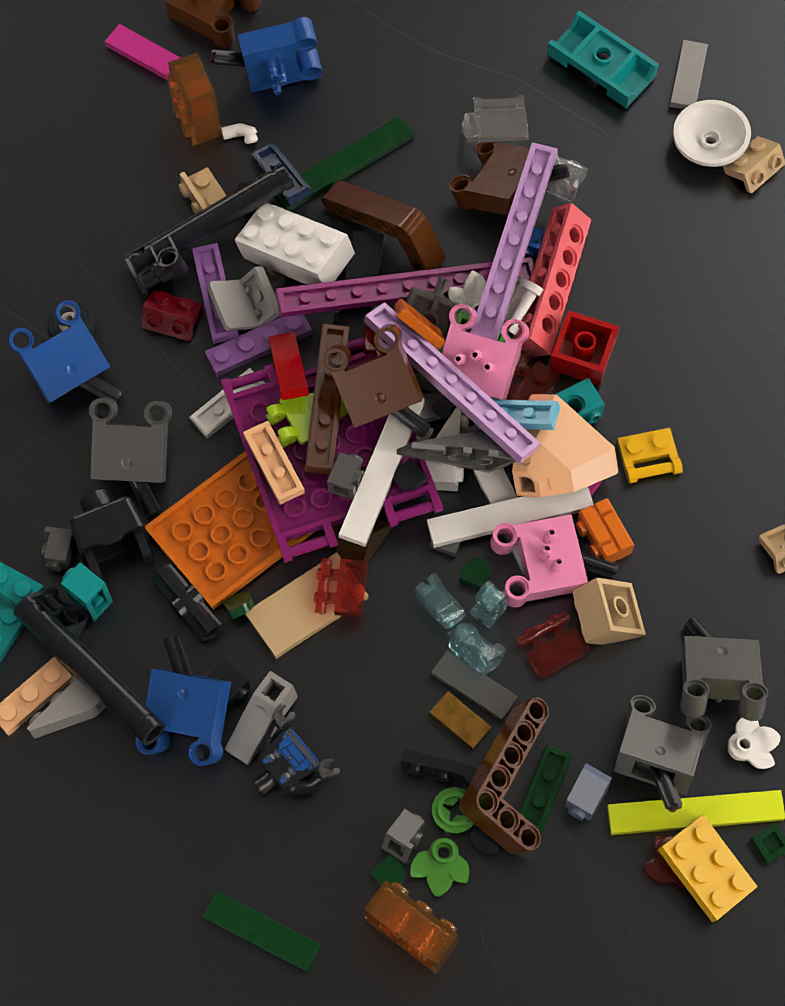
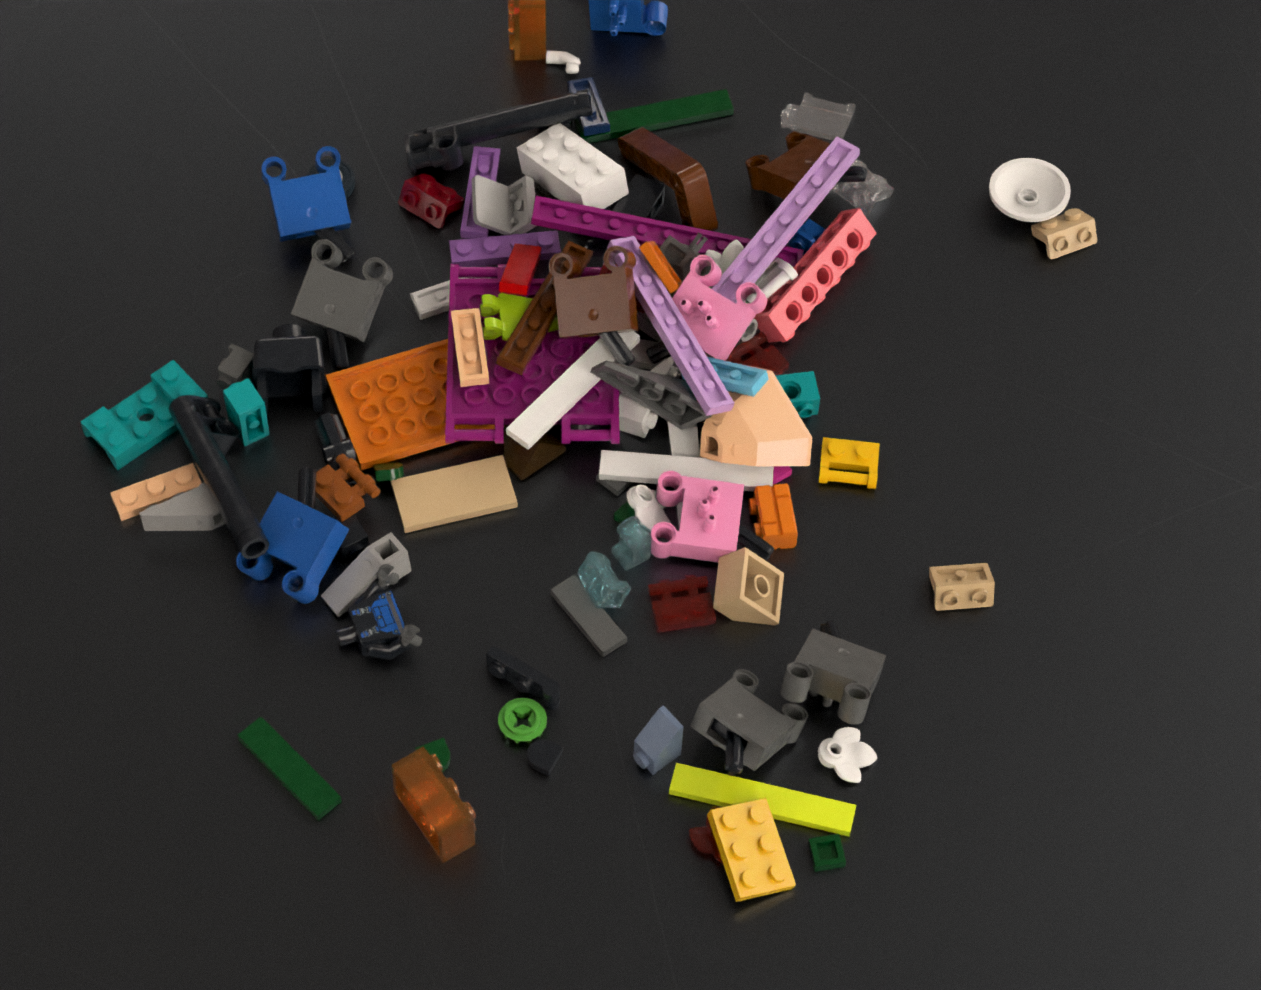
camera: 15 degrees right, 10 degrees down
tan bracket [178,167,226,214] -> none
clear red plate [313,558,368,618] -> none
dark grey brick [327,452,364,500] -> none
dark grey brick [381,809,425,864] -> none
black tile [394,458,428,492] -> none
bright green plate [410,838,469,897] -> none
clear light blue leg [415,572,466,630] -> none
pearl gold tile [429,691,492,751] -> none
reddish brown beam [461,697,549,855] -> none
dark green tile [519,744,573,835] -> none
teal piece [547,11,659,108] -> none
red brick [549,310,619,386] -> none
light grey tile [670,40,708,110] -> none
none -> dark orange plate [315,453,380,522]
none -> white plate [627,484,671,532]

